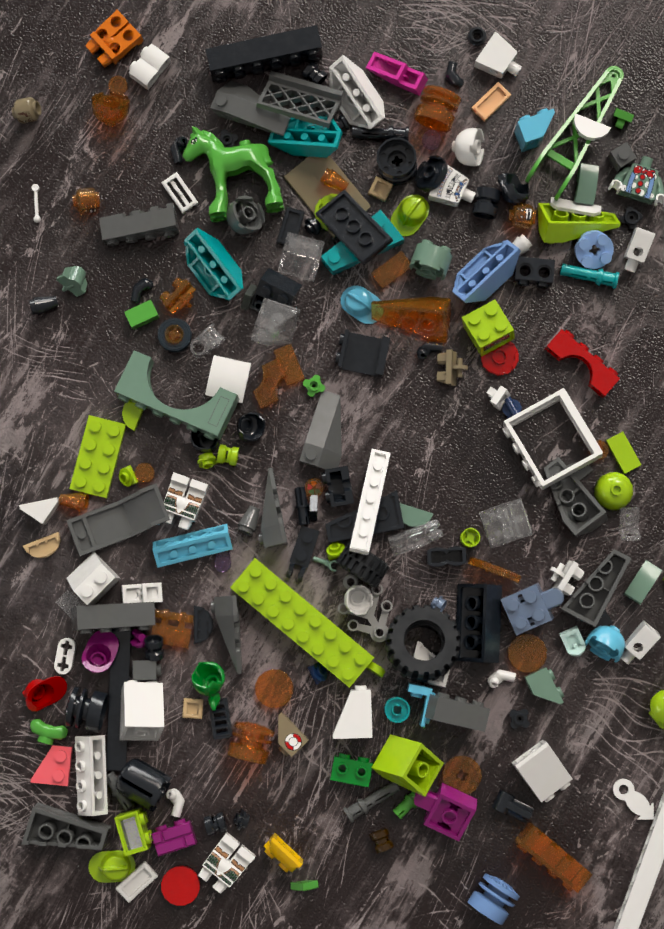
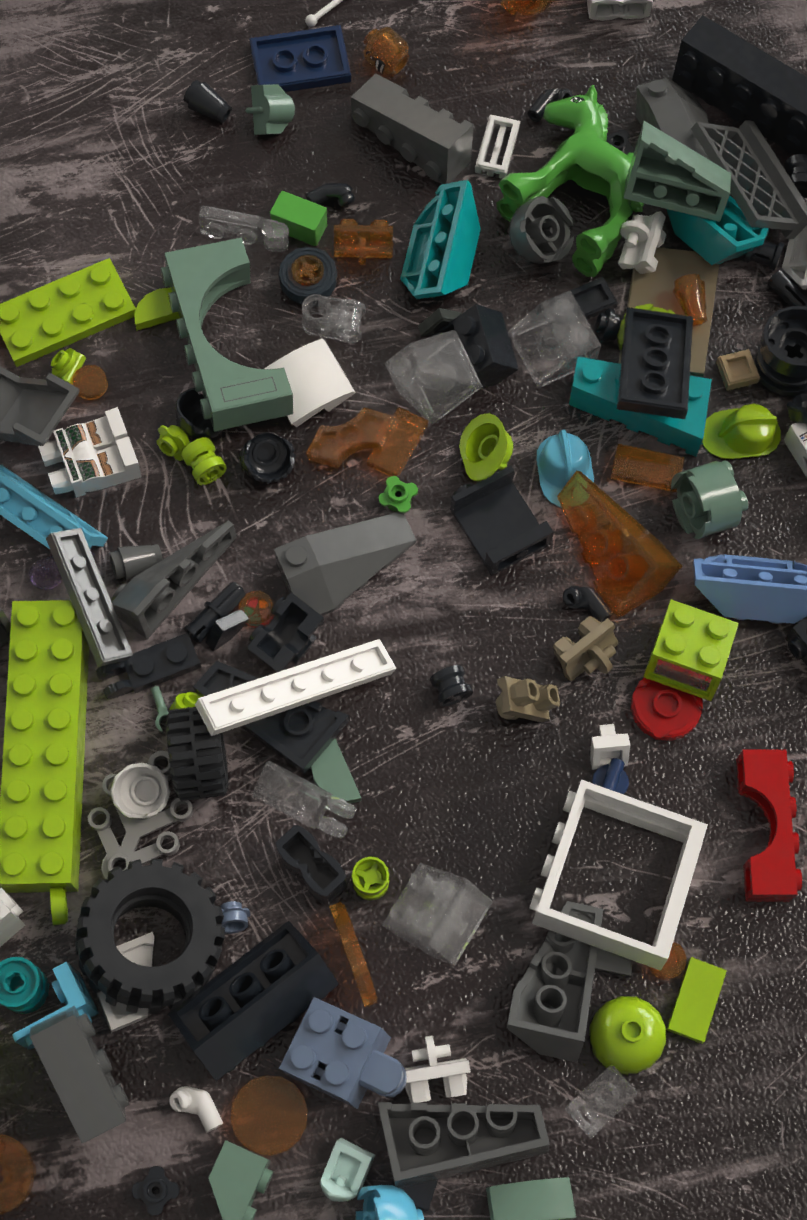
camera: 45 degrees right, 15 degrees down
none -> dark grey tile [46,528,133,667]
none -> clear hinge [199,205,289,253]
none -> dark blue tile [249,25,351,92]
none -> black wheel [430,665,473,706]
none -> lime piece [459,413,513,481]
none -> dark tan hips [496,676,560,723]
none -> white hips [618,211,666,274]
none -> sand green wedge [624,121,731,222]

